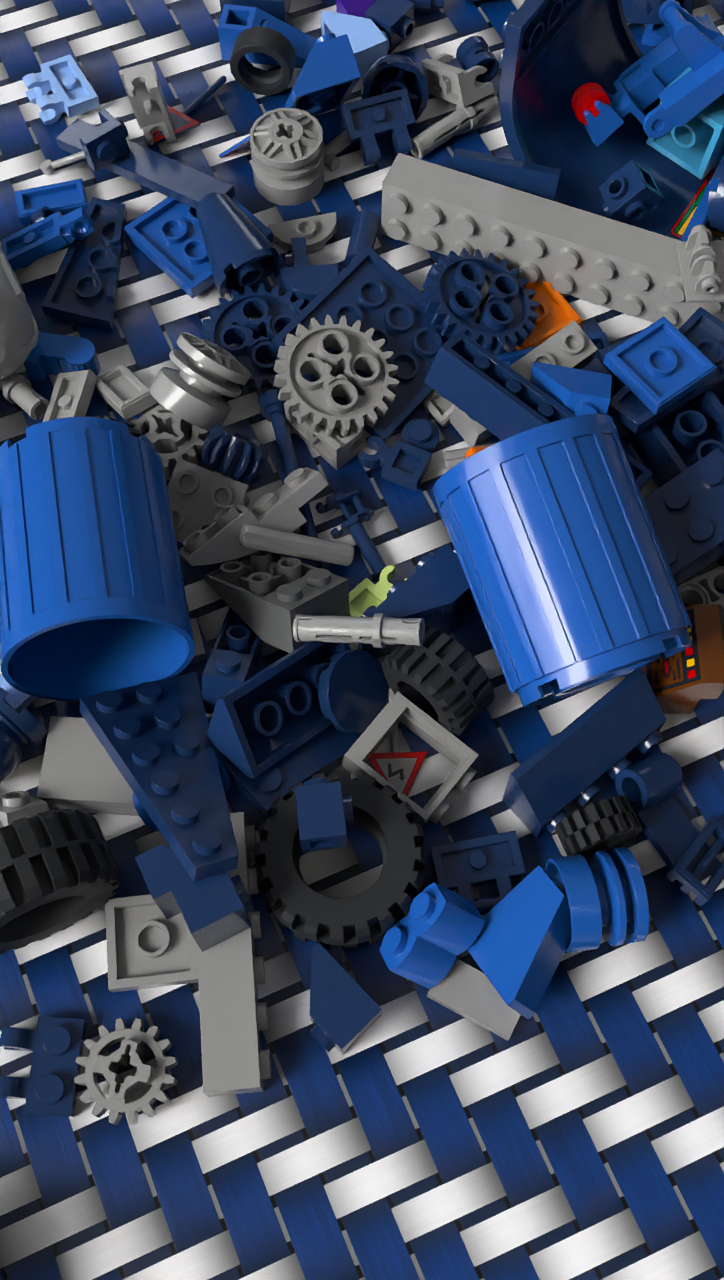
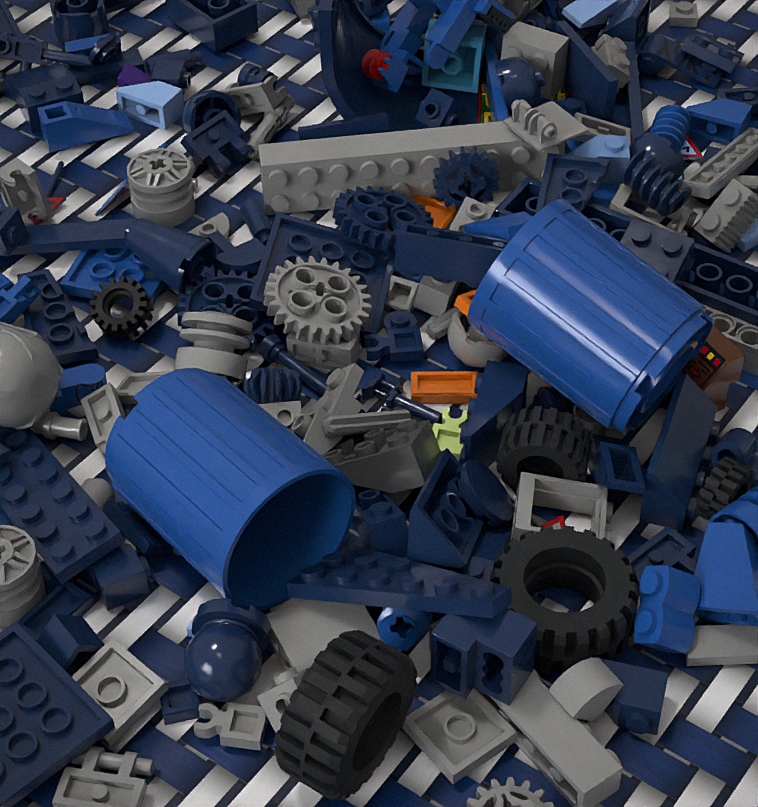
camera: 30 degrees left, 20 degrees down
black tyre [230,26,296,96] -> none
blue slope [284,33,361,116] -> none
light grey pin [293,613,425,648] -> none
dark blue brick [294,778,354,852] -> none
blue tile [603,316,717,415] -> none
none -> black tyre [89,276,154,340]
none -> orange tile [411,371,478,404]
none -> dark blue gear [433,146,500,212]
none -> light grey brick [548,657,624,722]
none -> dark blue slope [588,434,645,494]

